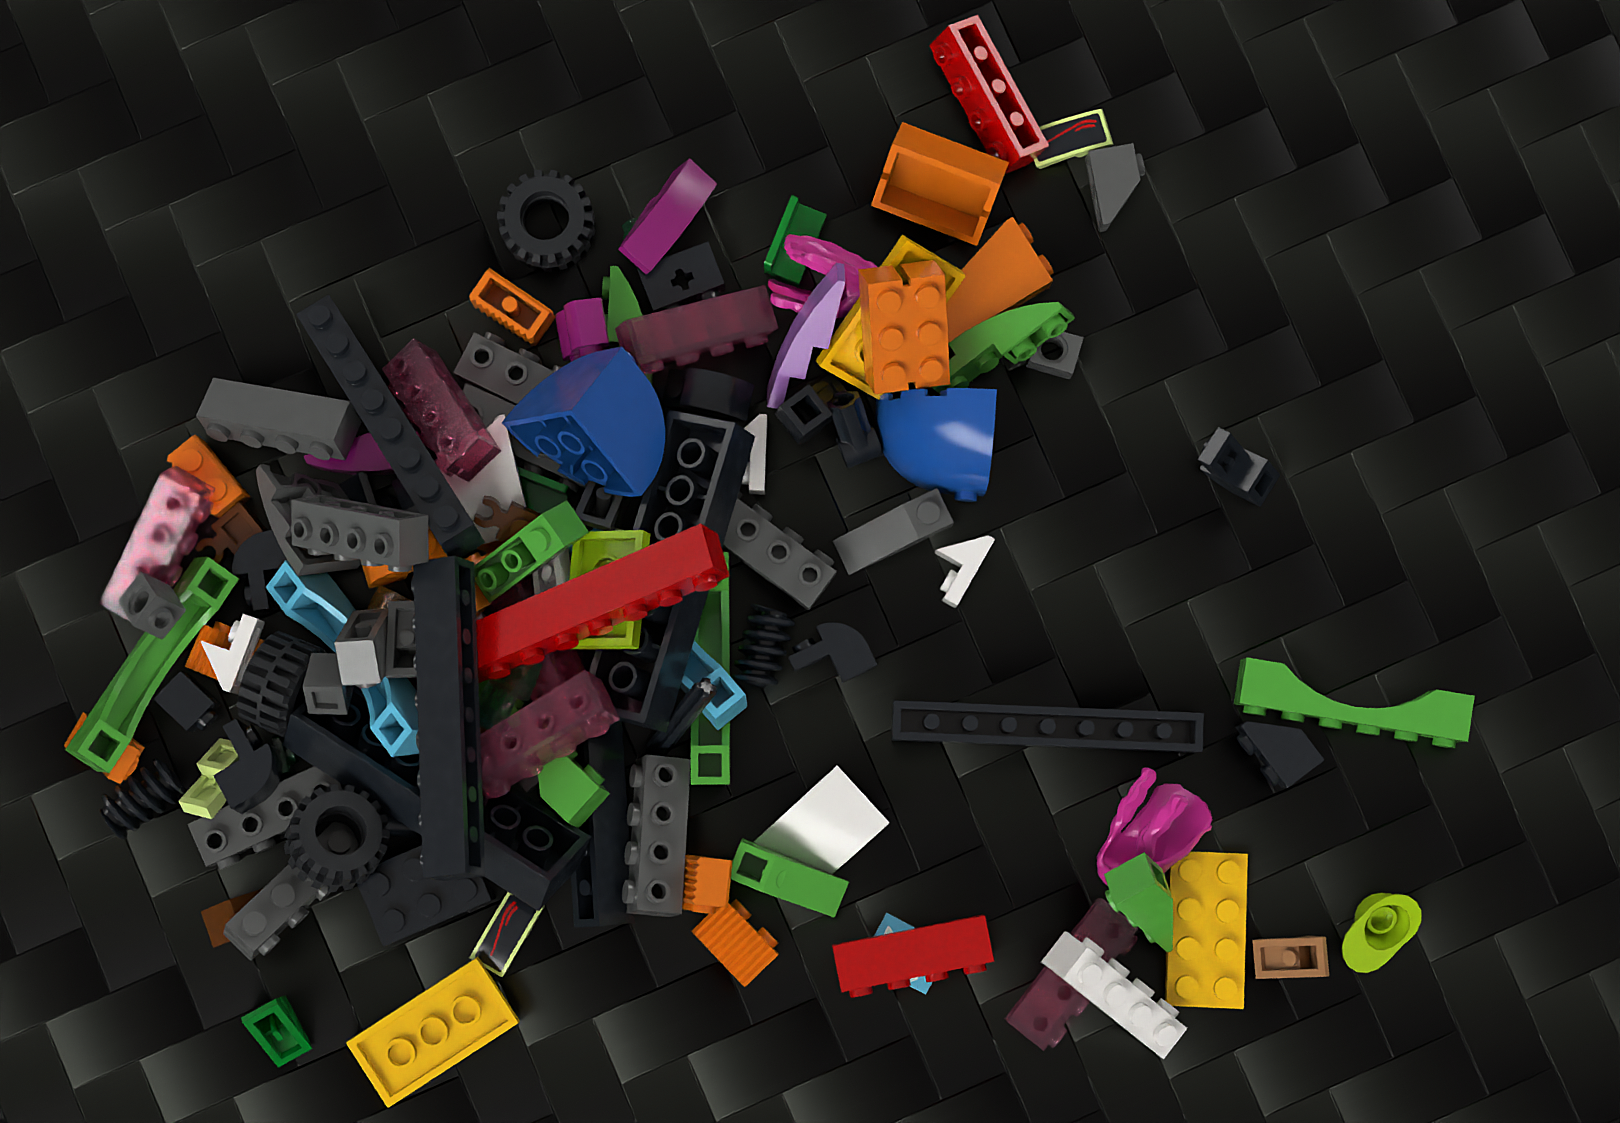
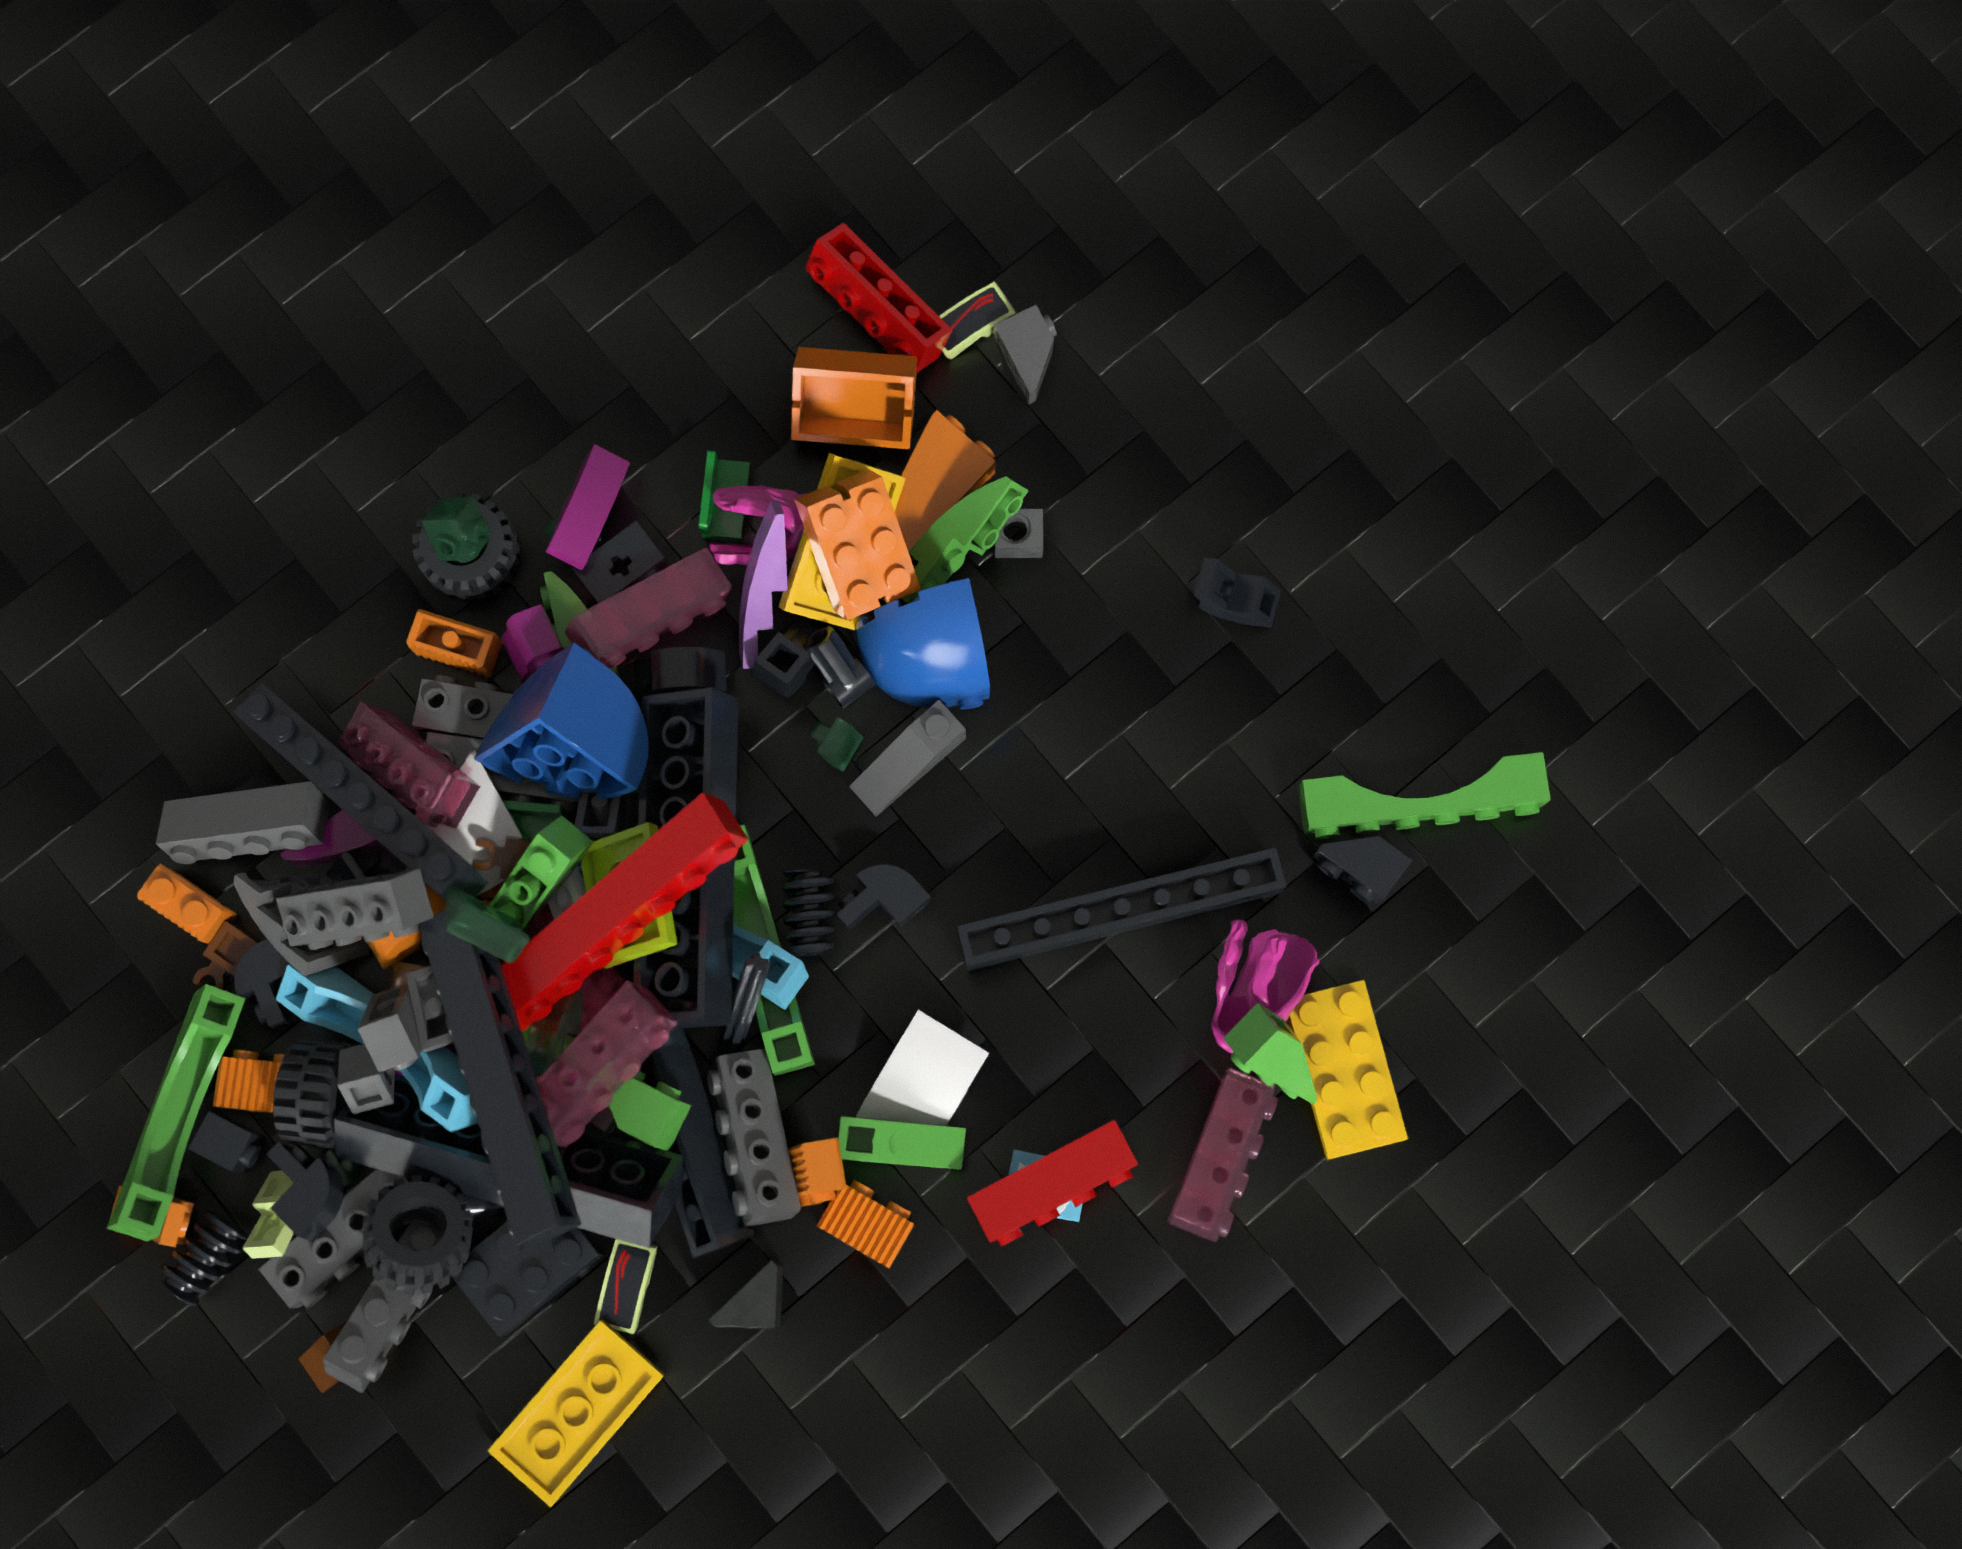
camera: 15 degrees left, 5 degrees down
clear pink brick [99,466,216,621] -> none
dark grey brick [118,571,186,640] -> none
white slope [201,614,265,695] -> none
green slope [241,995,312,1067] -> none
dark grey brick [722,492,837,611] -> none
white slope [742,414,767,495] -> none
white slope [935,535,995,608] -> none
white brick [1041,931,1187,1059] -> none
medium nougat slope [1253,935,1329,979] -> none
lime piece [1342,893,1422,973] -> none
none -> clear green brick [422,496,491,563]
none -> clear green slope [445,886,530,963]
none -> pearl dark grey slope [709,1260,783,1328]
none -> clear green tile [810,717,863,771]

